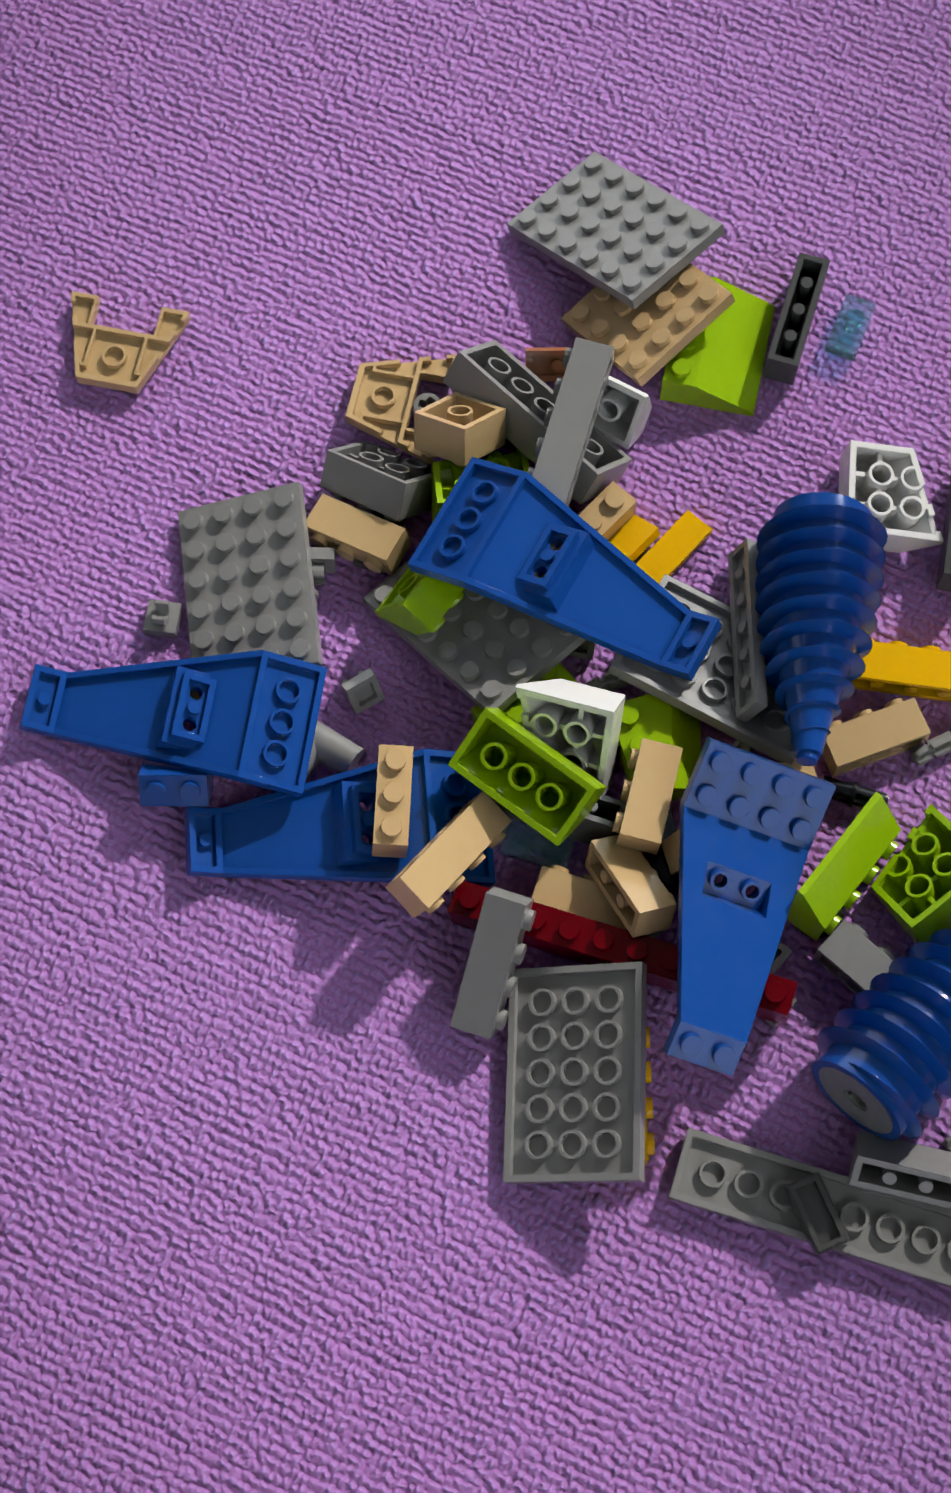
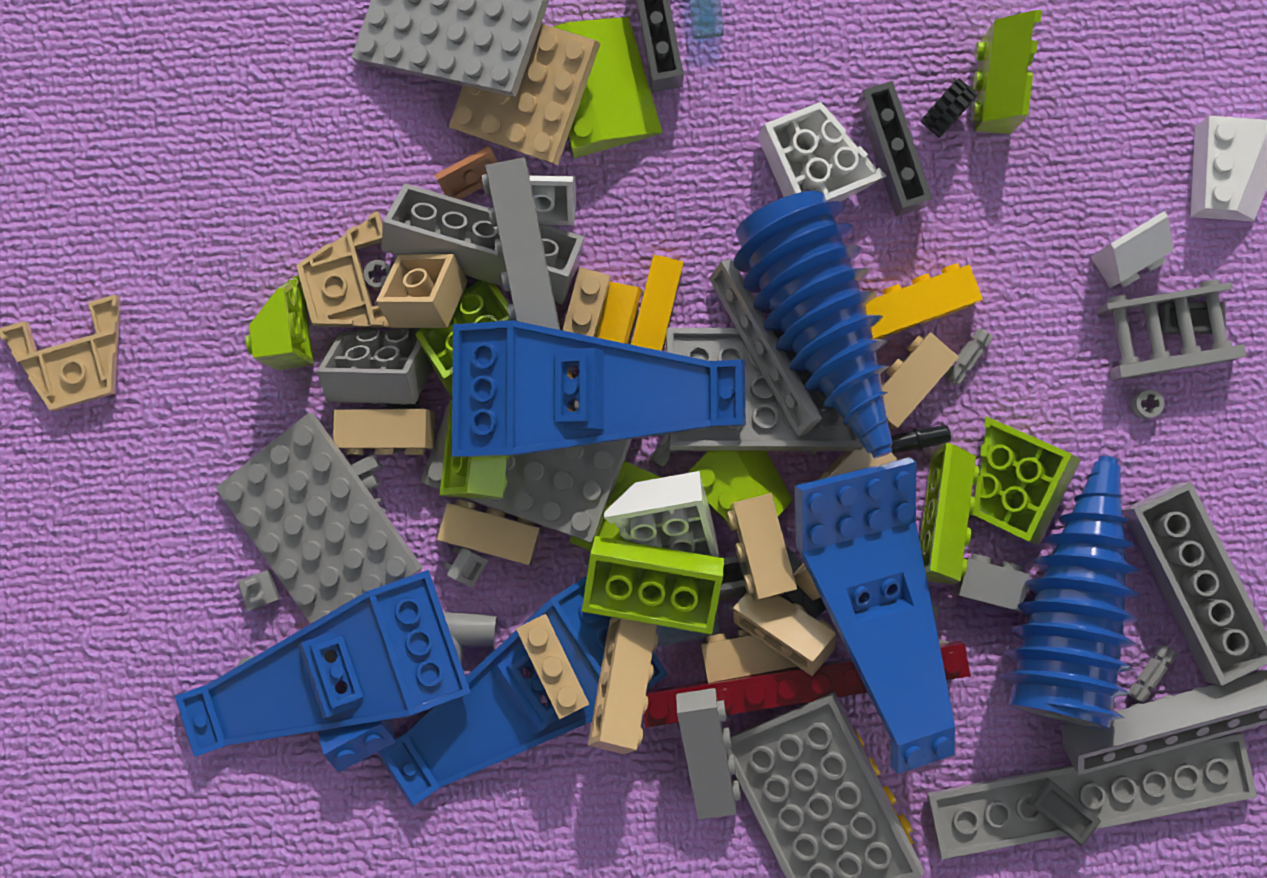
camera: 30 degrees left, 15 degrees up
none -> lime wedge [246,275,314,371]
none -> tan brick [437,499,541,565]

